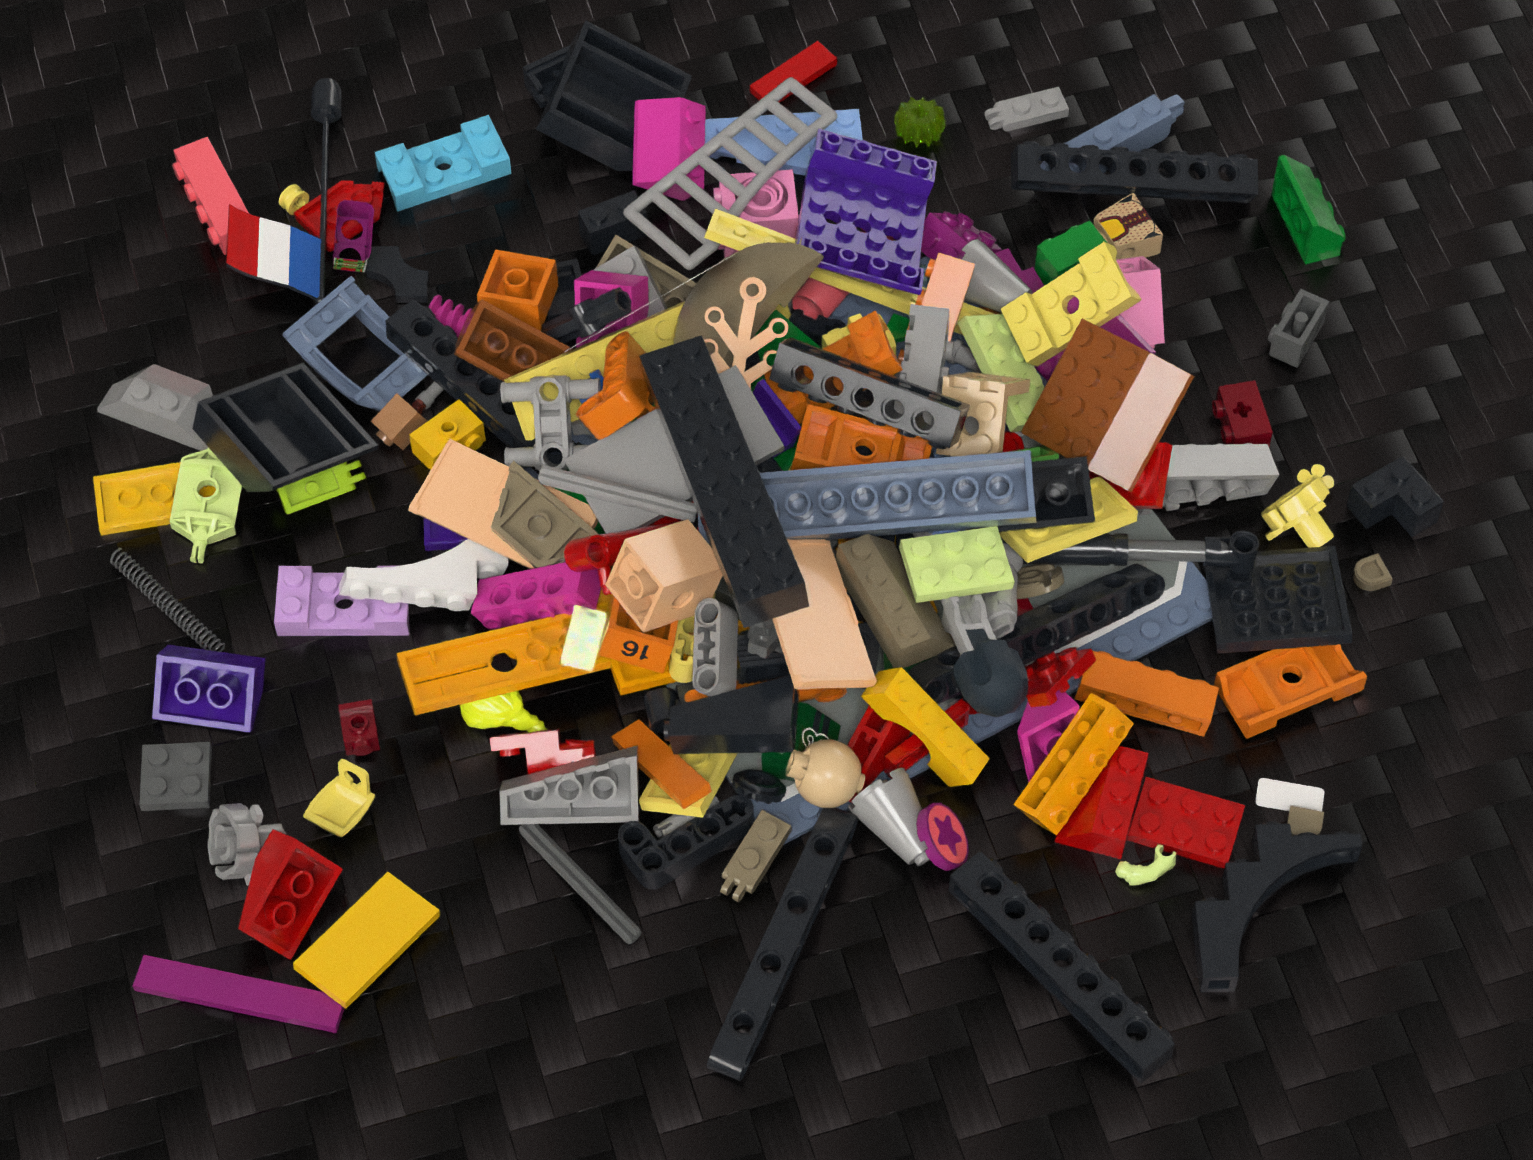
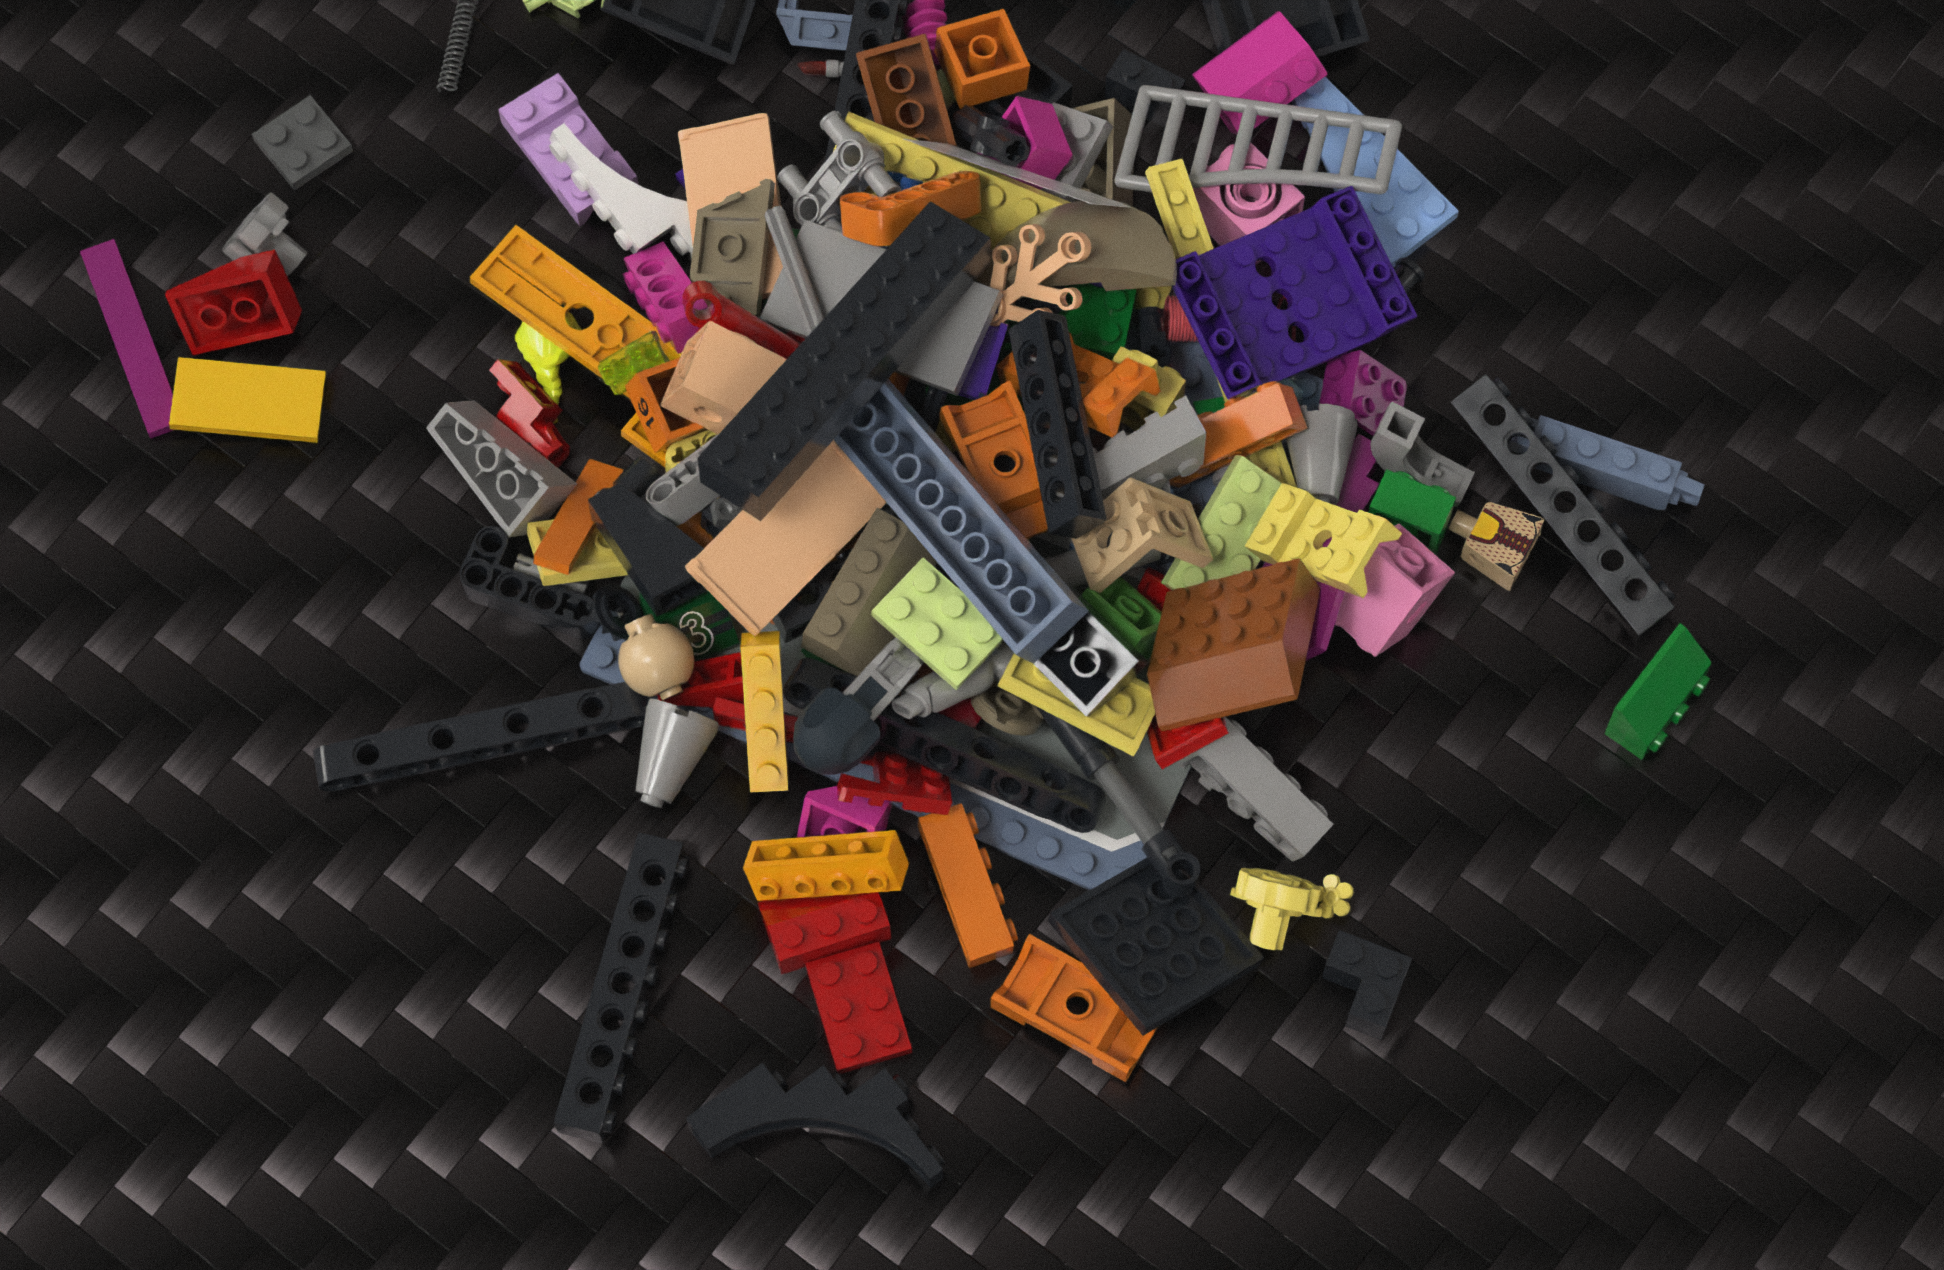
camera: 55 degrees right, 10 degrees up
dark purple slope [152,645,265,732] -> none
lime hinge [277,460,366,515] -> none
light yellow piece [303,759,375,837] -> none
dark red brick [338,699,380,756] -> none
medium nougat brick [371,393,427,450] -> none
yellow brick [409,399,486,470] -> none
dark grey axle [519,824,642,944] -> none
dark tan hinge [720,810,792,902] -> none
red tile [750,41,837,103] -> none
clear neon green gear [894,96,946,148] -> none
tile [916,803,969,871] -> none
light grey hinge [984,87,1069,132] -> none
yellowish green piece [1115,844,1177,886] -> none
dark red brick [1212,380,1273,447] -> none
white sticker [1256,778,1324,812] -> none
dark grey brick [1268,289,1329,368] -> none
dark tan tile [1287,806,1324,836] -> none
dark tan tile [1353,553,1393,591] -> none
none -> light grey arch [1370,402,1475,508]

